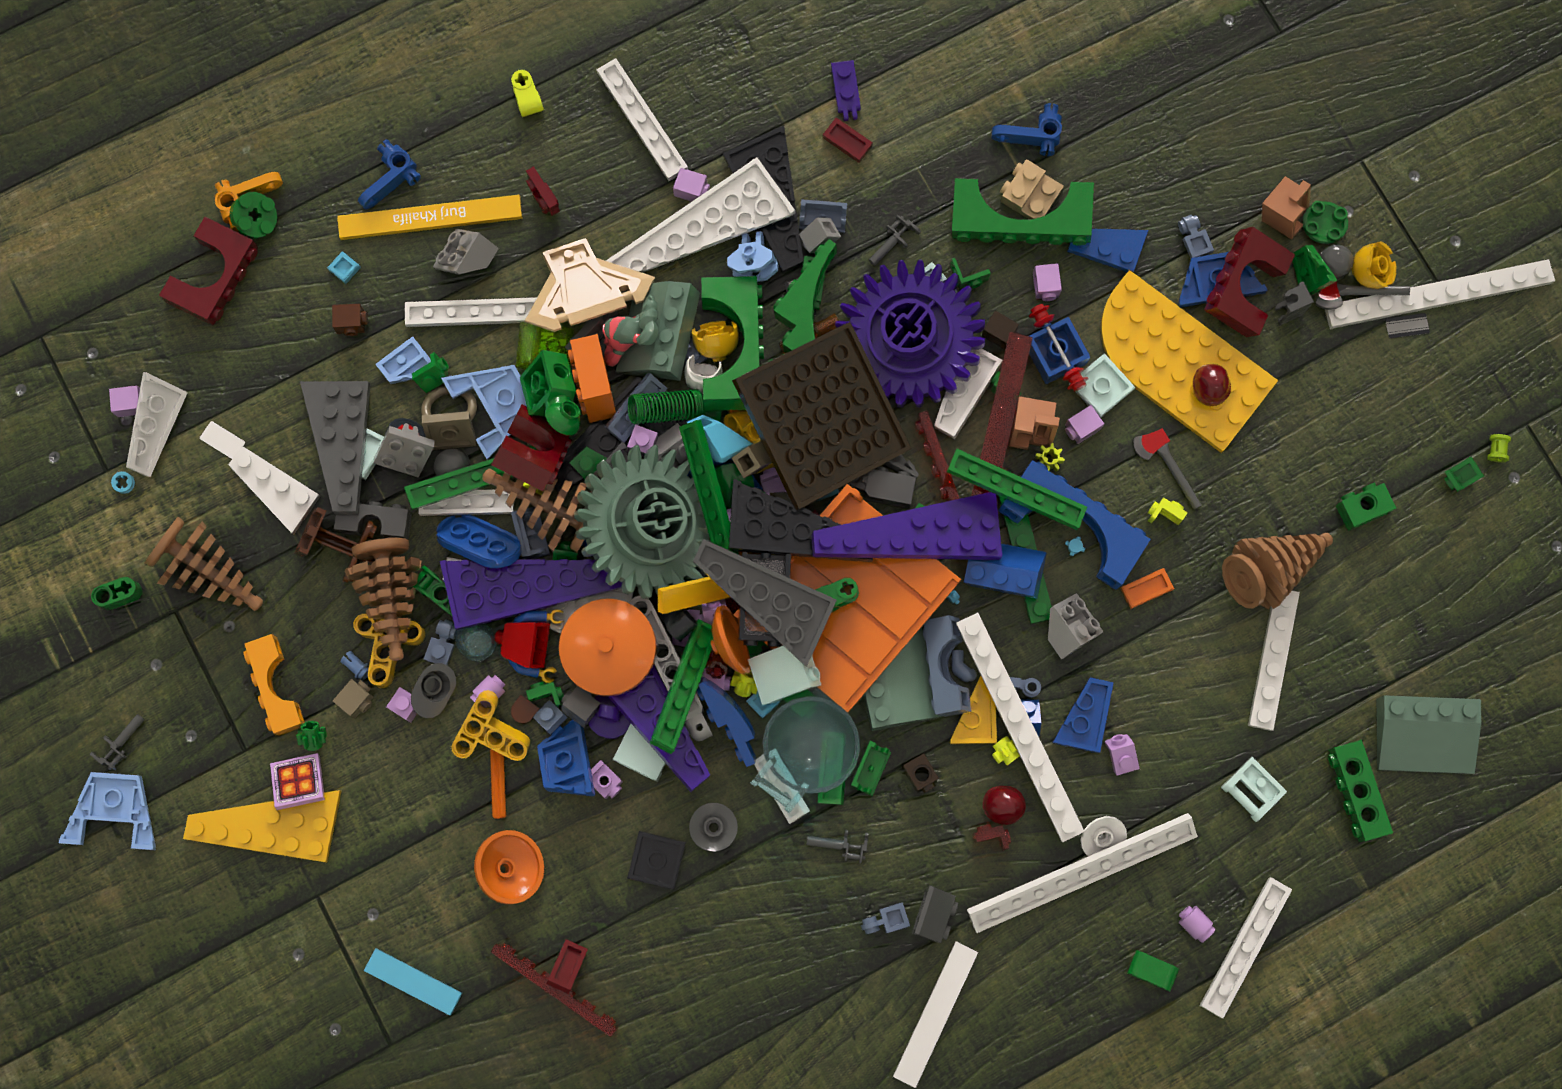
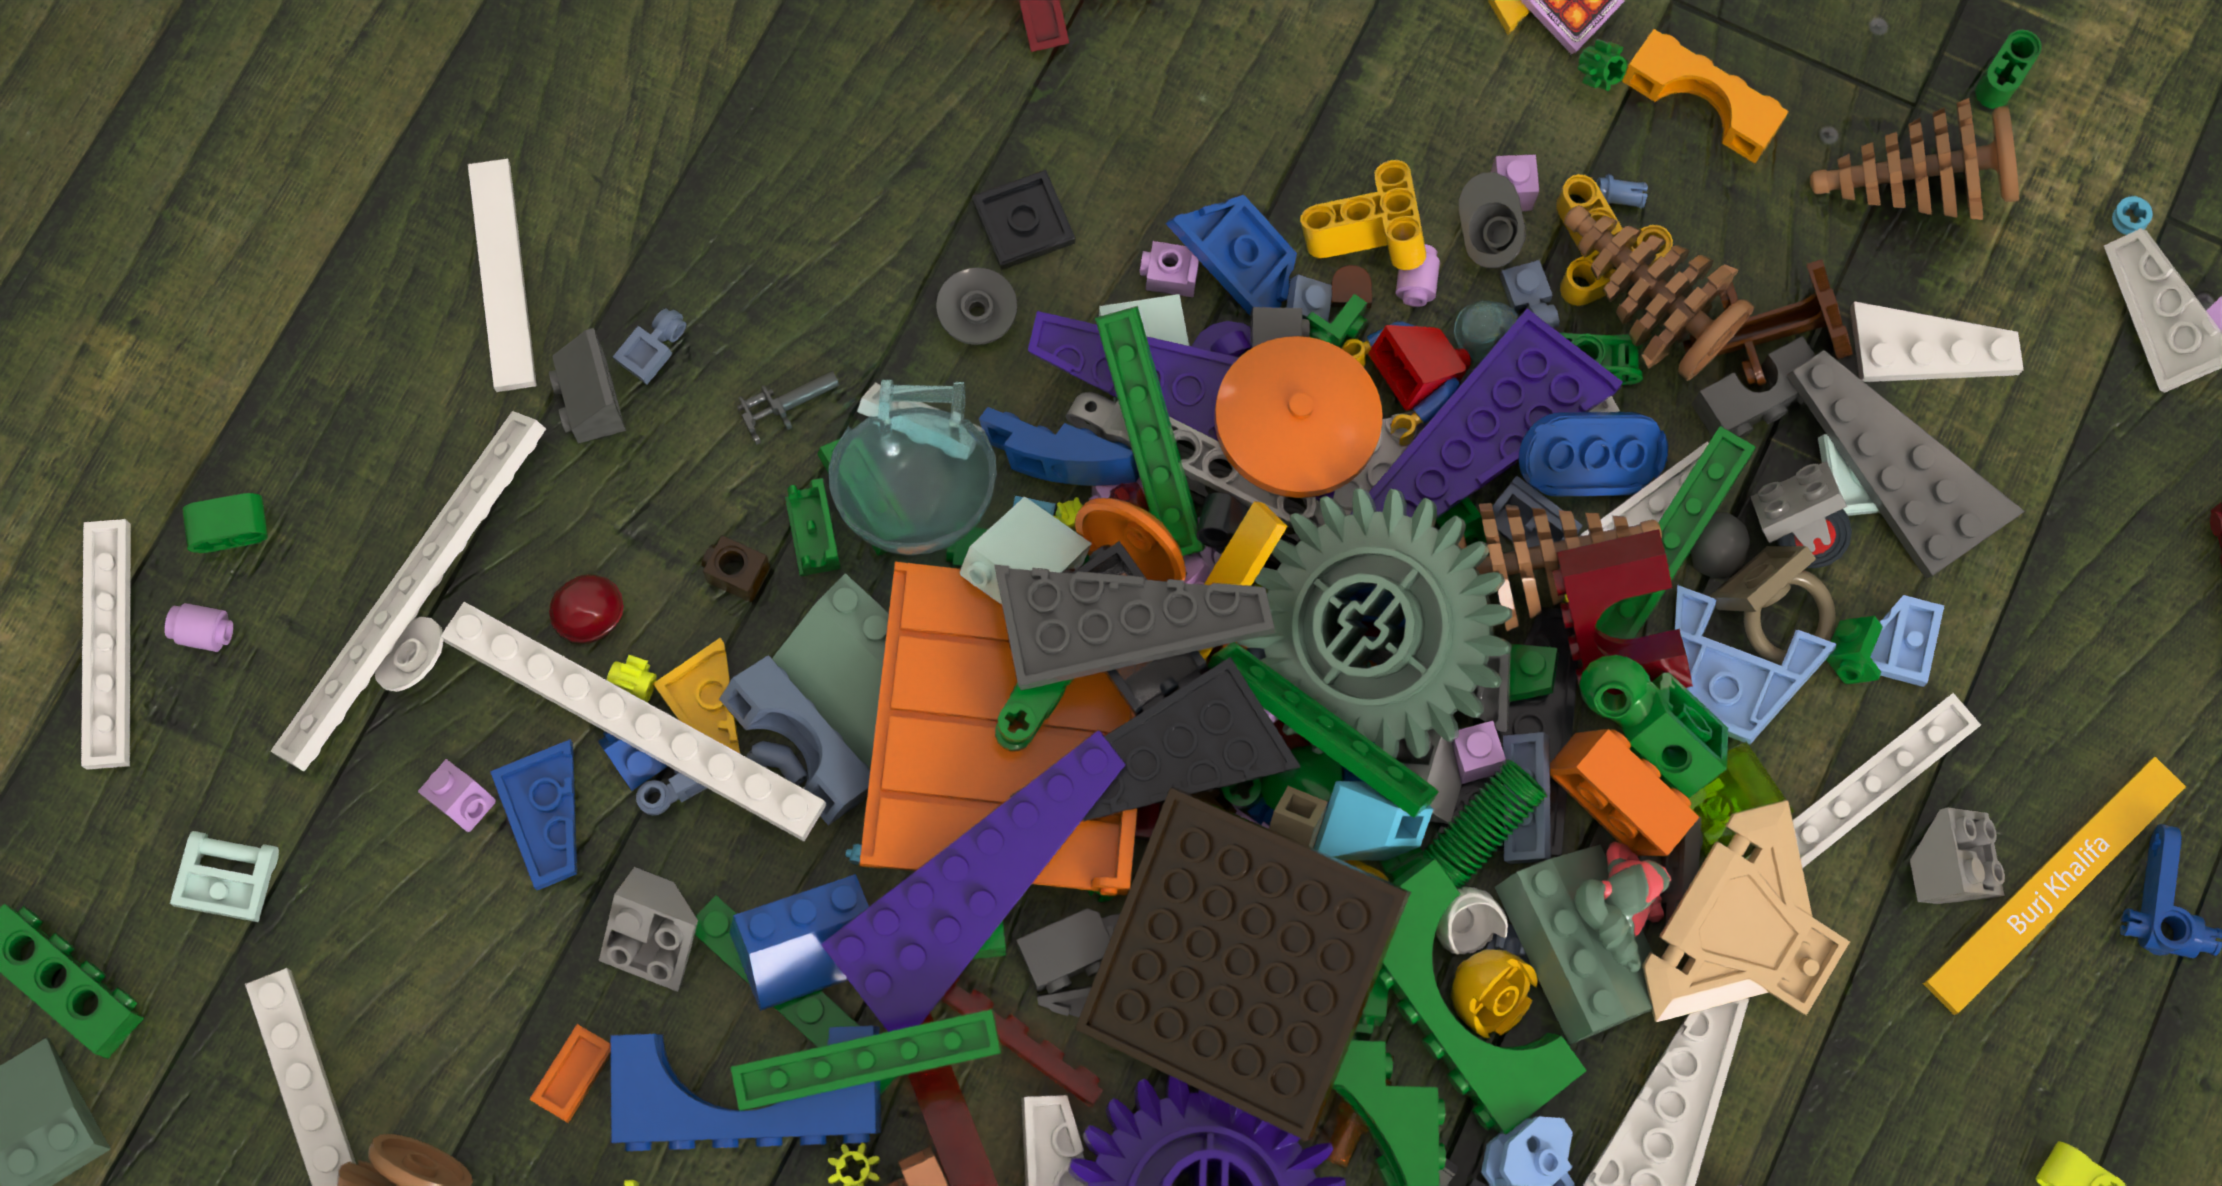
camera: 140 degrees right, 5 degrees down
white sticker [200,421,245,459] -> none
medium azure tile [327,251,361,284] -> none
reddish brown brick [332,304,368,336] -> none
dark tan brick [333,679,373,719] -> none
orange dish [474,830,544,904] -> none
orange axle [490,749,506,819] -> none
dark red plate [526,166,560,216] -> none
clear red bracket [972,824,1011,851] -> none
medium azure piece [1065,536,1085,556] -> none

